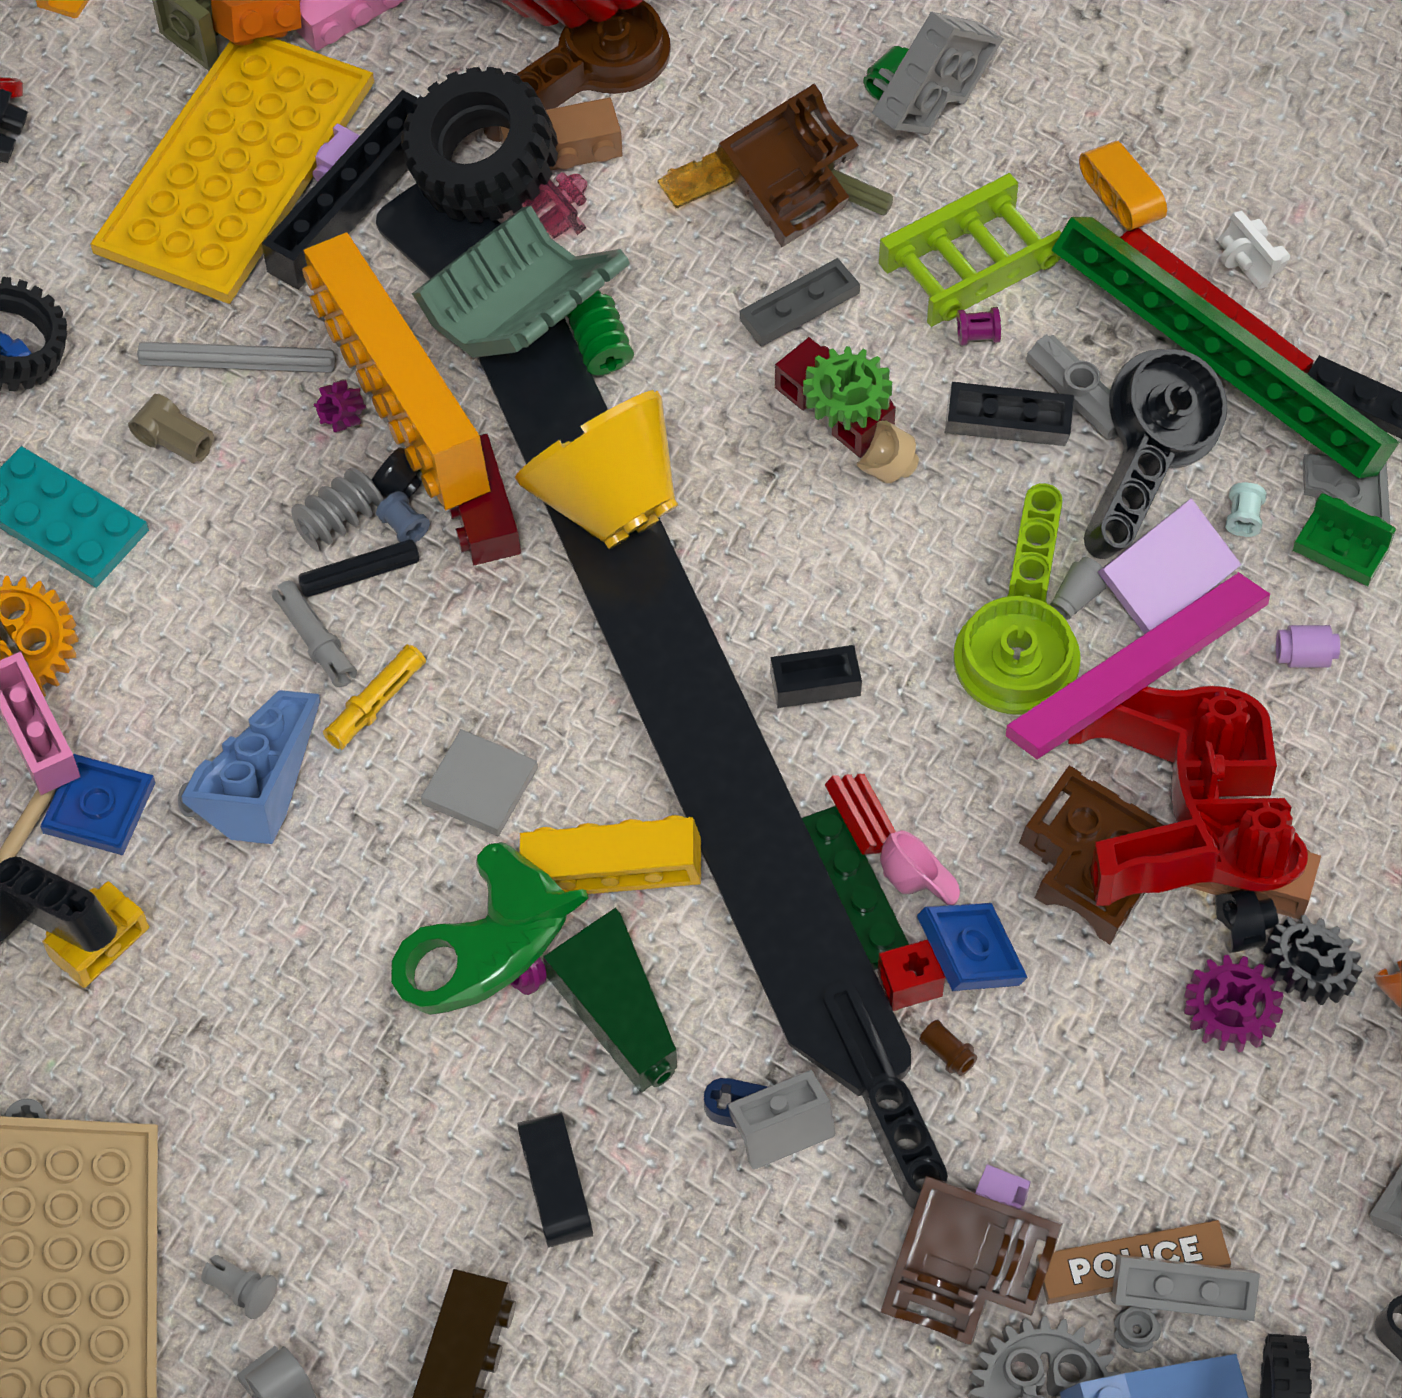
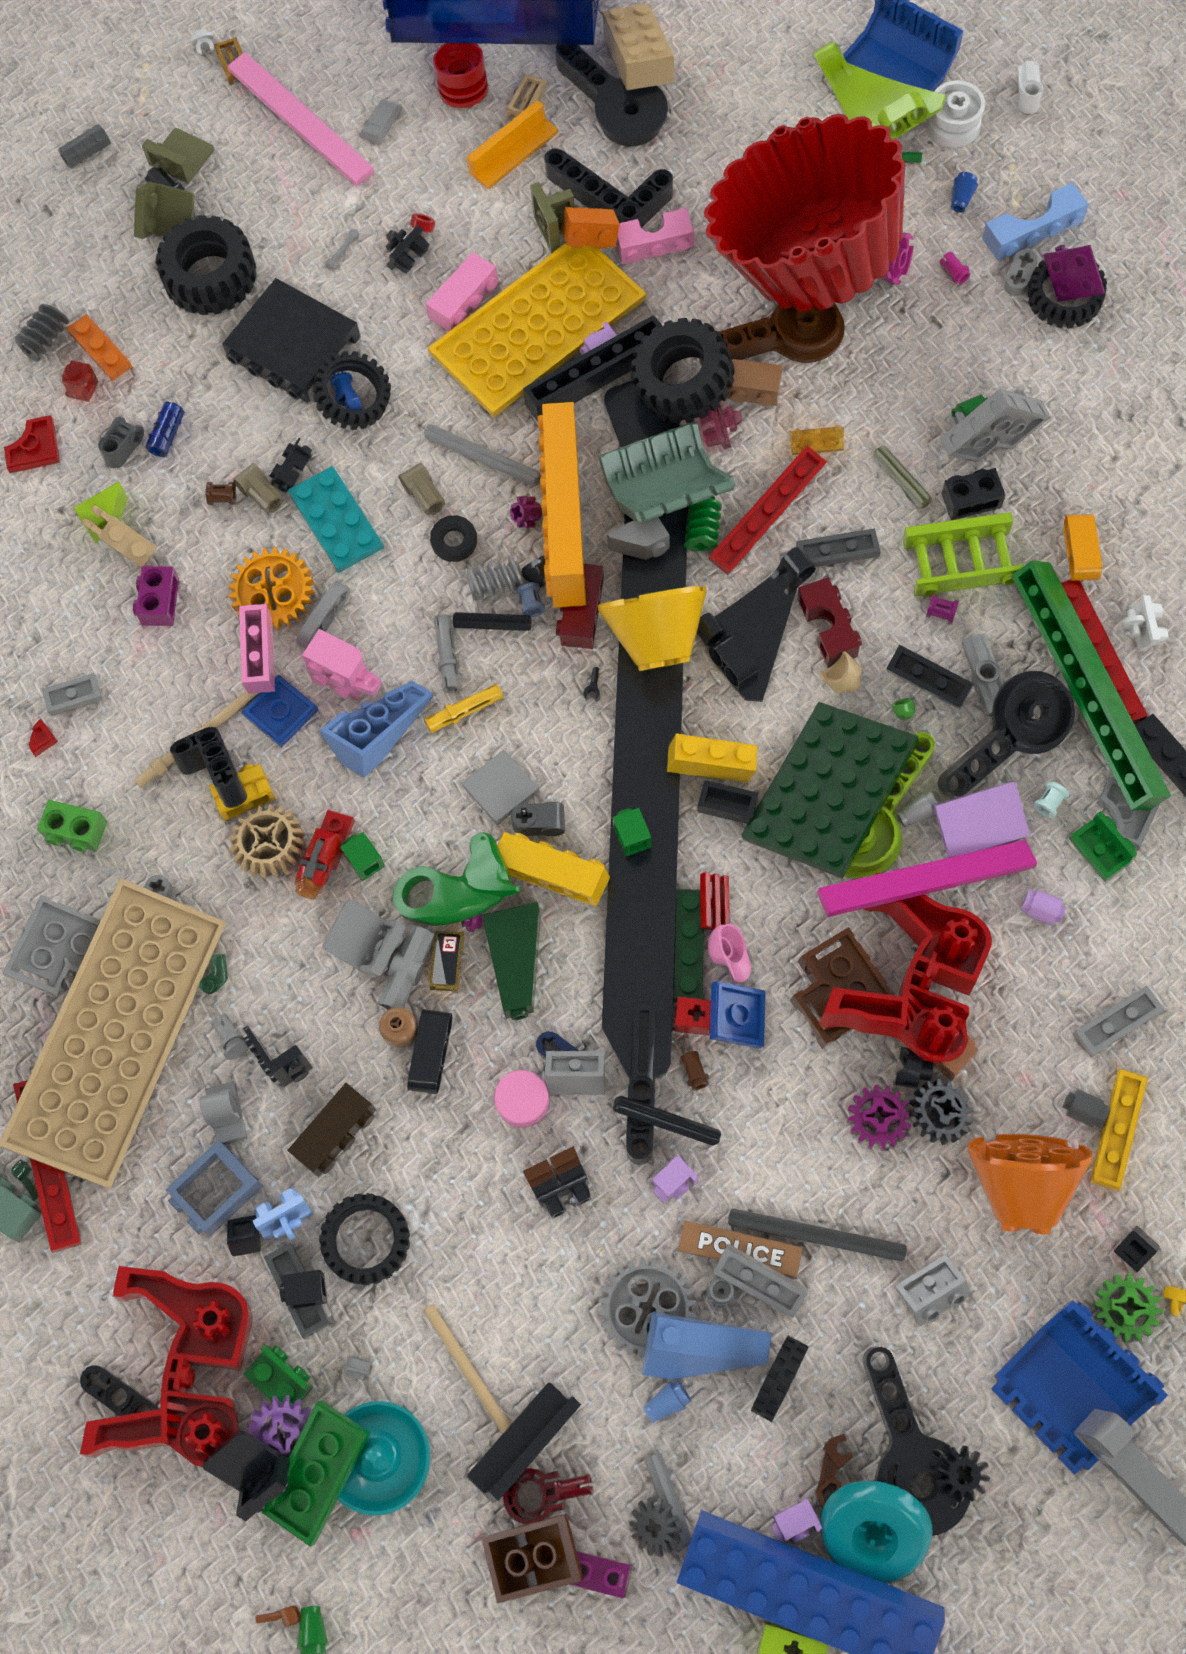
camera: 30 degrees right, 10 degrees up
reddish brown piece [716,83,859,247] -> none
bright green gear [803,346,892,430] -> none
reddish brown piece [880,1176,1063,1345] -> none
none -> clear green arm [200,954,228,994]
none -> tan gear [230,804,306,879]
none -> black bracket [243,1025,313,1087]
none -> red plate [294,810,355,899]
none -> light grey beam [296,581,350,649]
none -> bright pink hinge [302,629,382,700]
none -> light grey bracket [322,900,406,977]
none -> green brick [340,832,385,881]
none -> light grey piece [378,926,435,1010]
none -> medium nougat head [379,1007,418,1048]
none -> bright pink brick [426,252,498,331]
none -> slope [429,931,464,991]
none -> black tyre [430,515,477,562]
none -> bright pink head [494,1070,550,1128]
none -> dark grey piece [511,802,565,836]
none -> black hips [523,1146,591,1219]
none -> black hand [583,667,601,702]
none -> light grey slope [607,518,670,560]
none -> green brick [613,808,652,857]
none -> black axle [613,1095,721,1146]
none -> yellow brick [667,734,758,783]
none -> black panel [696,547,816,702]
none -> red plate [708,445,827,575]
none -> dark grey axle [728,1208,907,1261]
none -> dark green plate [741,702,919,879]
none -> bright green hinge [892,698,915,720]
none -> black brick [941,468,1006,521]

